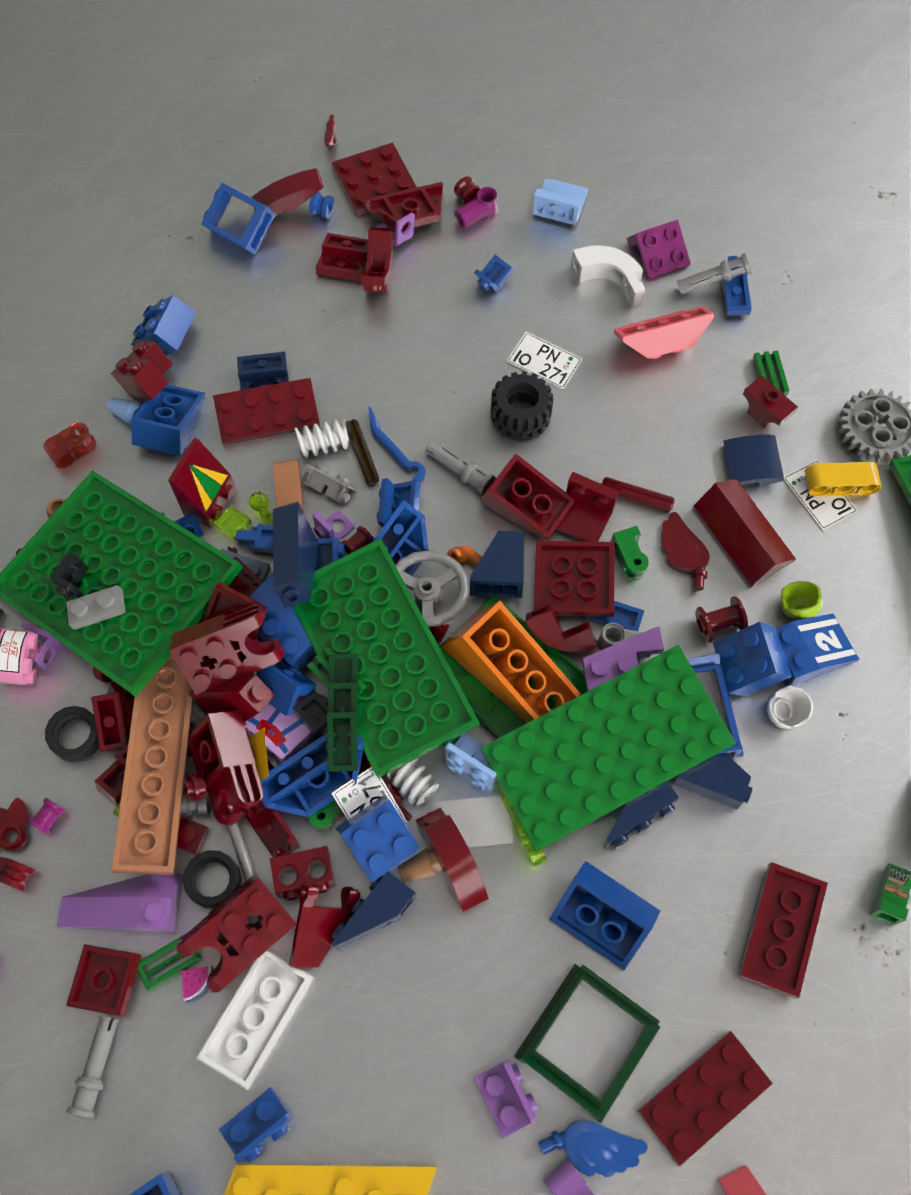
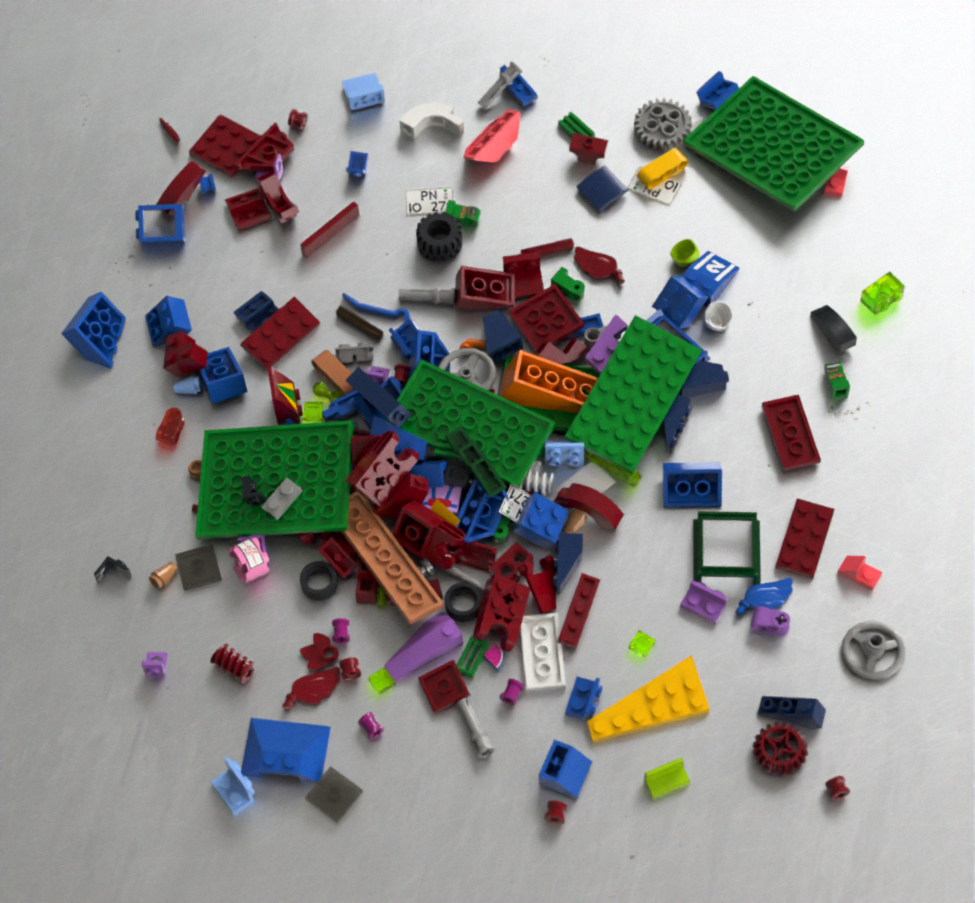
camera: 30 degrees left, 5 degrees down
dark red plate [183,772,206,802] -> none
white piece [295,418,349,458] -> none
magenta piece [454,187,498,228] -> none
magenta bracket [627,219,691,279] -> none
dark red slope [693,479,796,588] -> none
dark red hose [695,596,748,643] -> none
none -> blue wedge [61,292,126,368]
none -> dark red tile [300,202,360,258]
none -> clear neon green tile [368,667,396,695]
none -> green leg [445,200,481,227]
none -> magenta bush [500,678,524,705]
none -> dark red tile [557,573,600,649]
none -> clear neon green plate [628,630,656,658]

